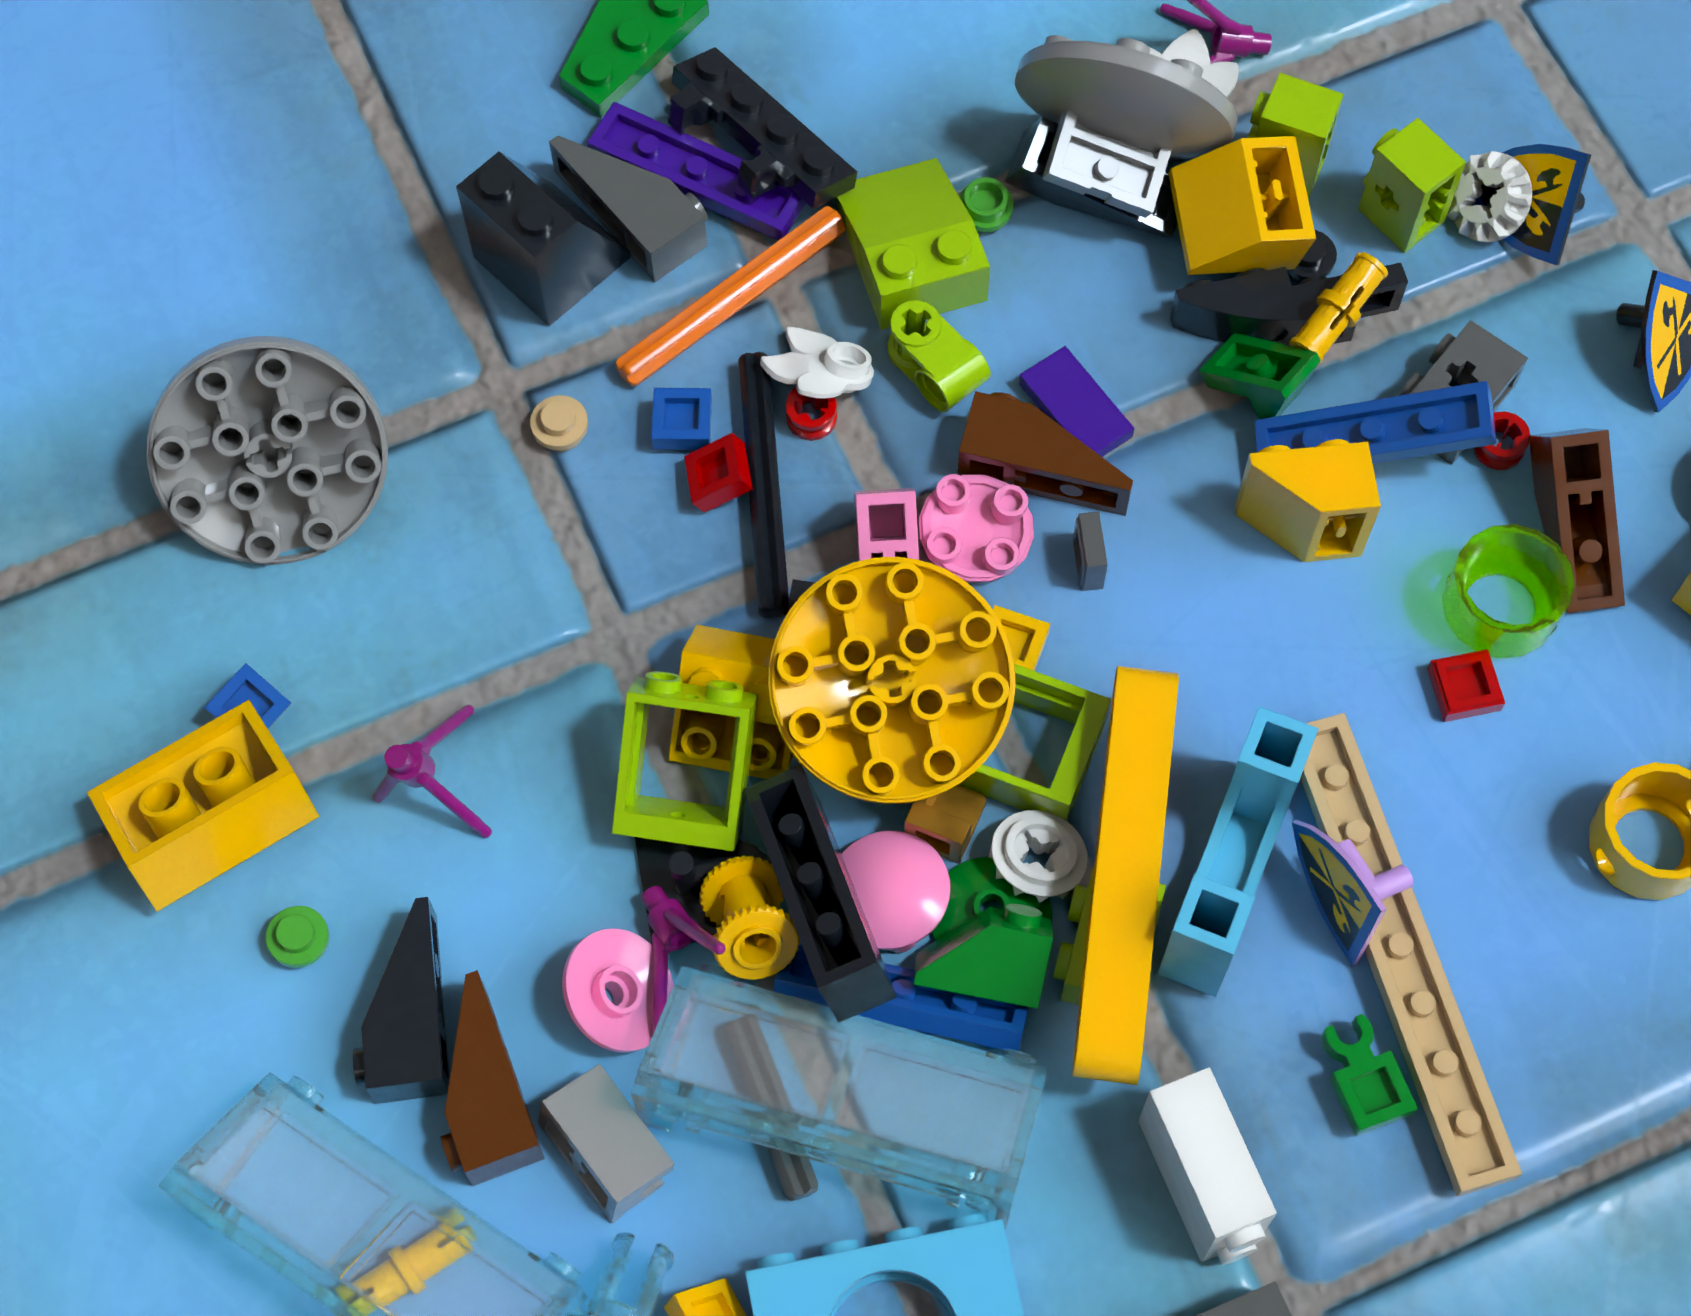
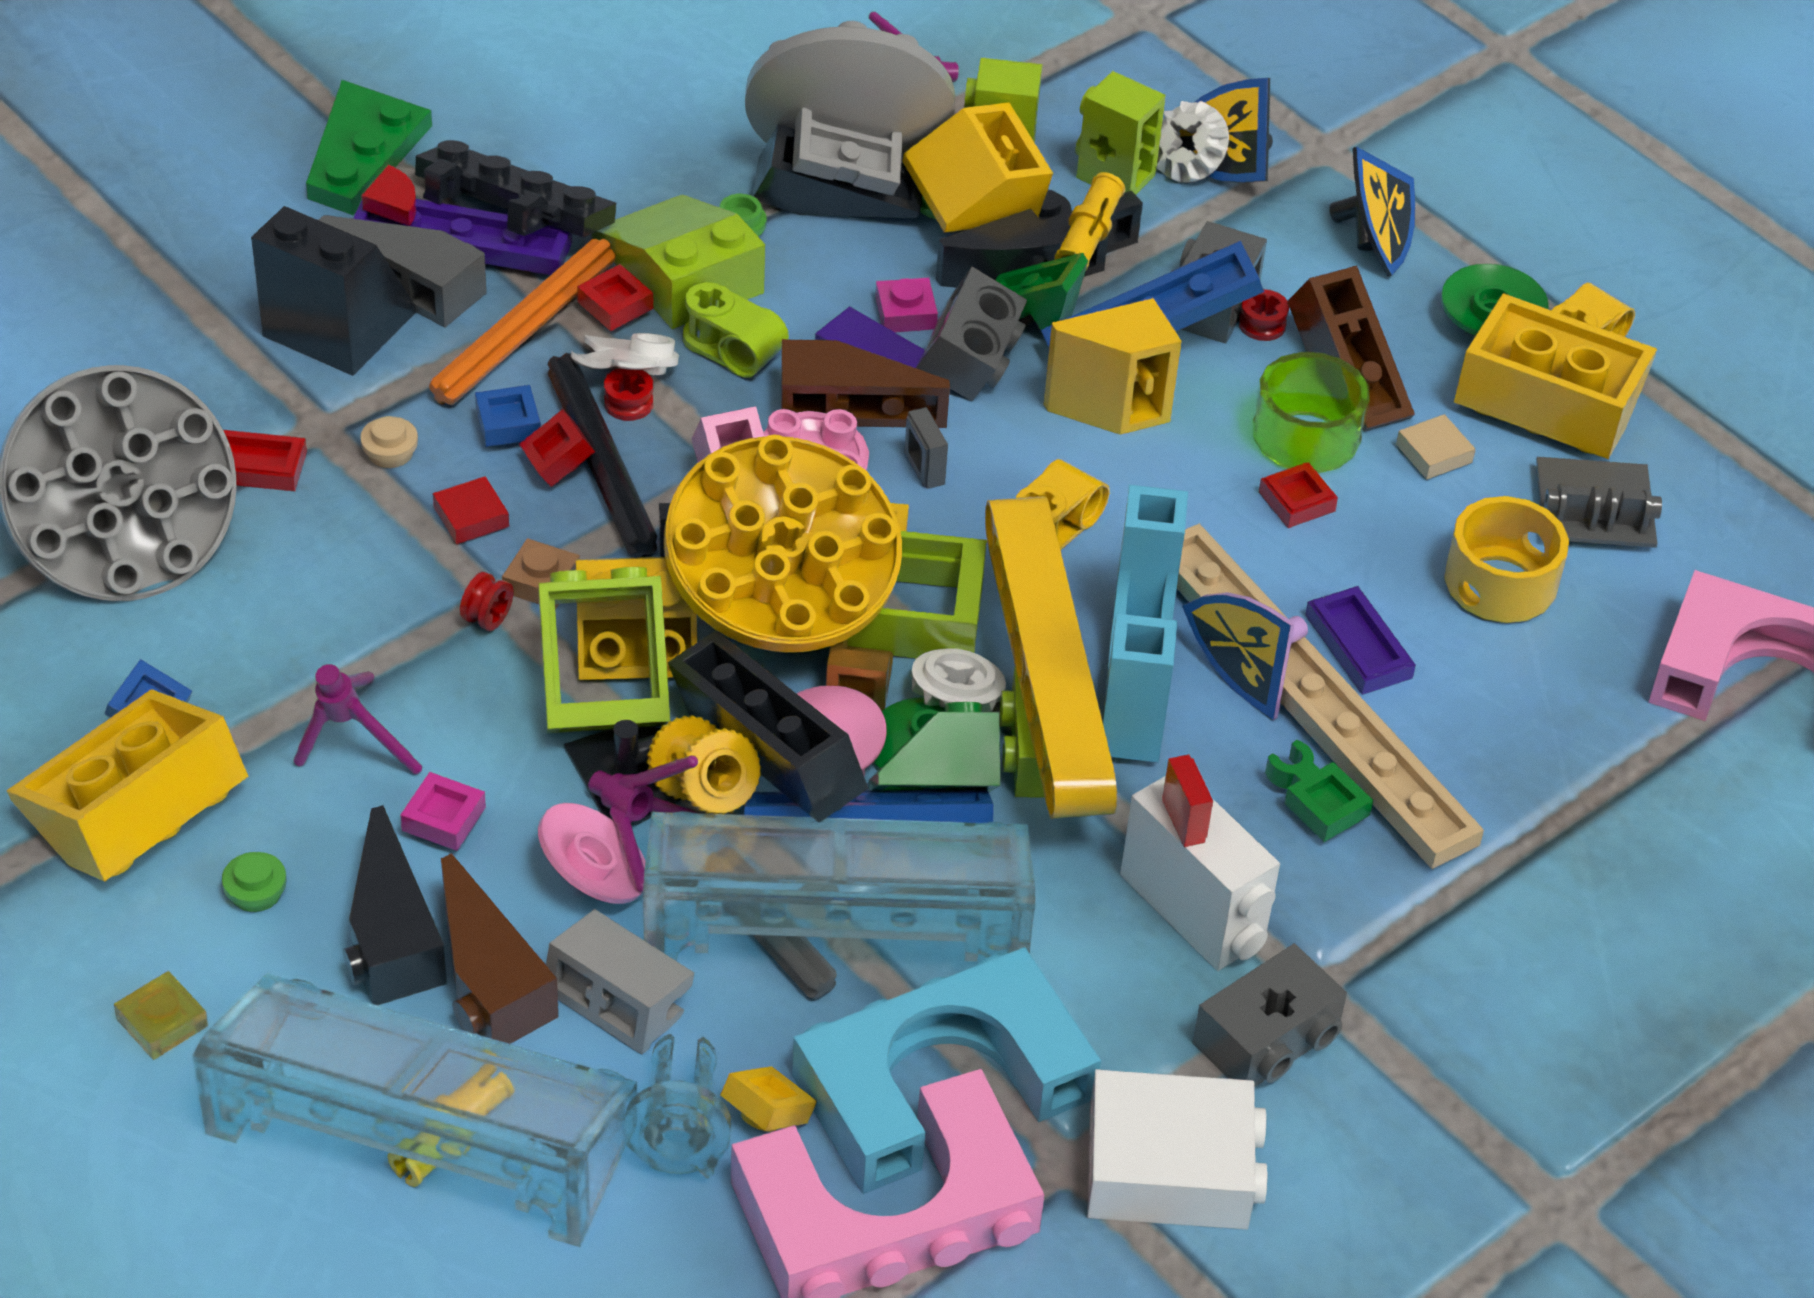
camera: 20 degrees left, 20 degrees down
none -> clear yellow plate [114,970,208,1060]
none -> red tile [223,430,307,492]
none -> red tile [362,165,416,226]
none -> dark pink plate [400,772,486,851]
none -> red tile [433,476,509,544]
none -> red bush [460,571,514,631]
none -> medium nougat plate [502,538,580,610]
none -> red plate [577,264,654,331]
none -> dark pink plate [875,278,938,332]
none -> dark grey brick [916,267,1027,401]
none -> yellow piece [1016,459,1110,550]
none -> red tile [1162,754,1213,847]
none -> dark purple tile [1305,586,1416,695]
none -> tan tile [1396,414,1476,479]

